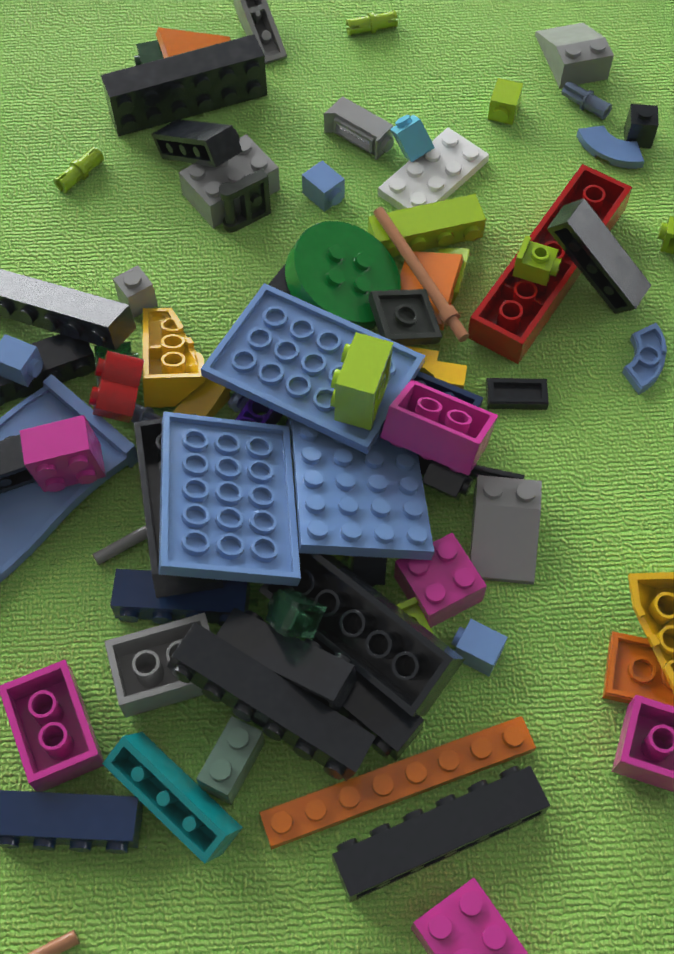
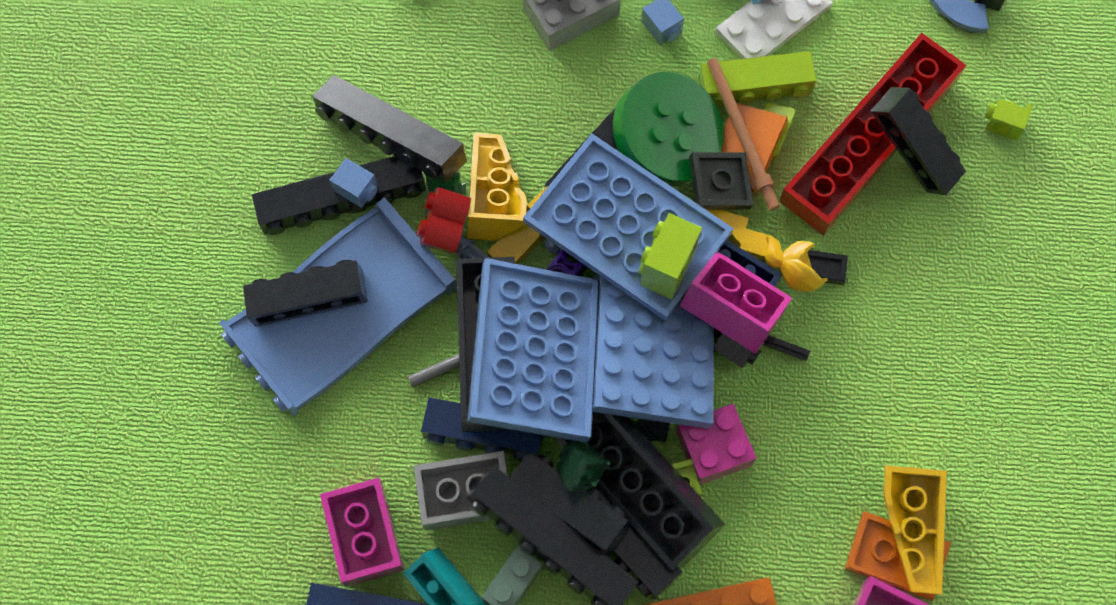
camera: 10 degrees right, 10 degrees up
dark pink brick [20,415,106,492] -> none
light grey brick [113,265,157,318] -> none
pearl dark grey plate [219,169,271,232] -> none
medium blue brick [452,619,508,676] -> none
light grey slope [470,475,542,585] -> none
lime brick [513,235,562,286] -> none
medium blue tile [622,323,667,395] -> none
none -> yellow hair [765,235,827,293]

